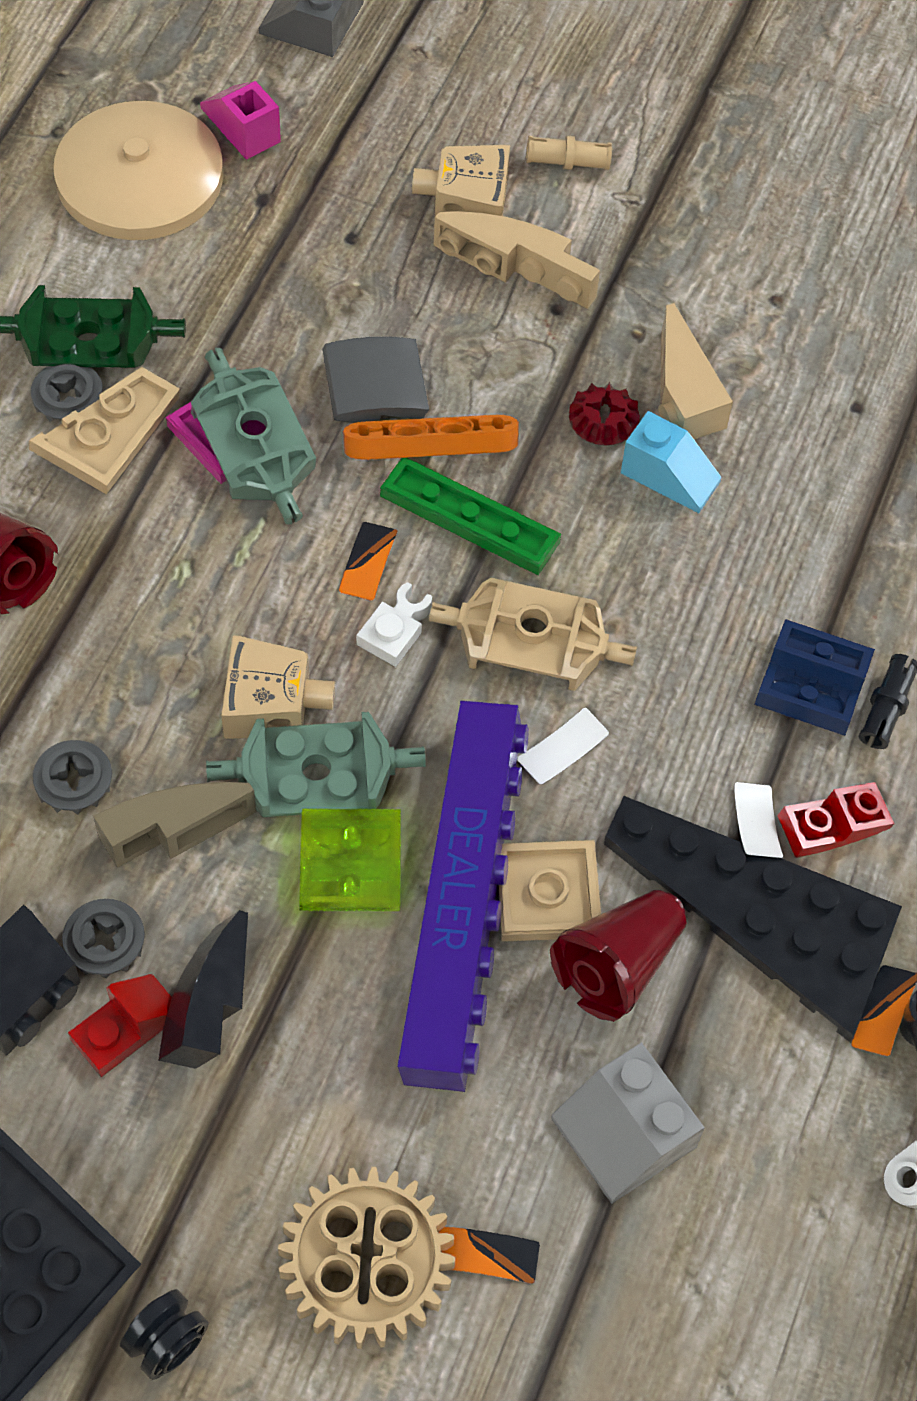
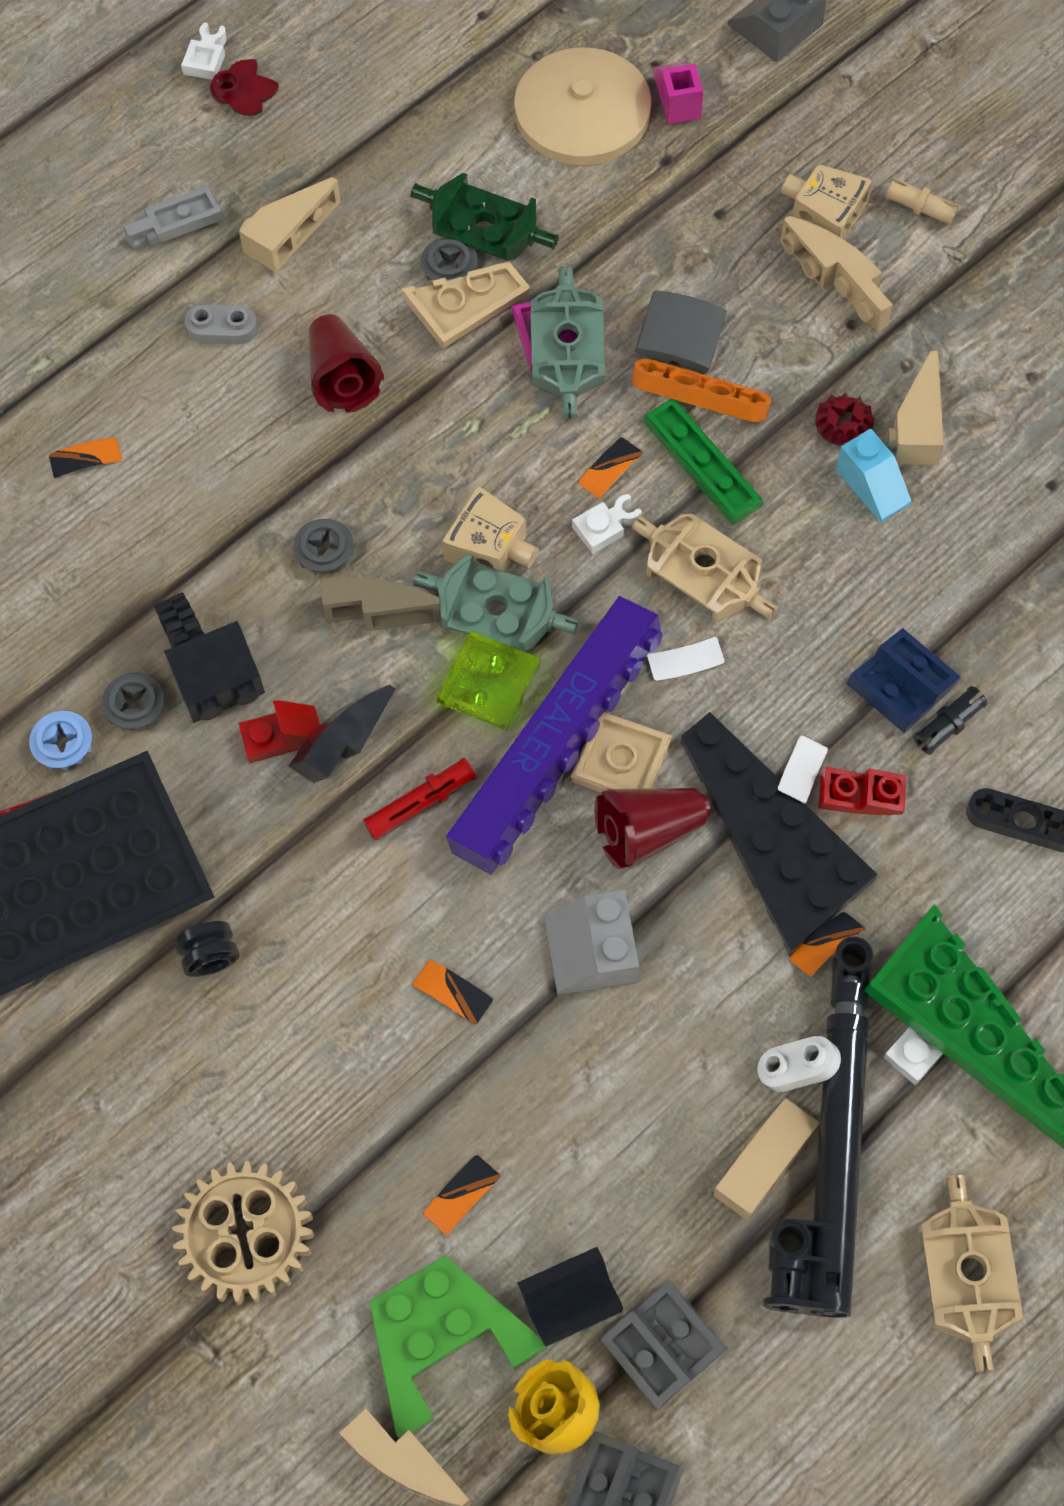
camera: 30 degrees right, 5 degrees up
dark grey gear [62,899,145,978] -> none
tan gear [278,1167,455,1349] -> none
none -> red pin [362,757,477,840]

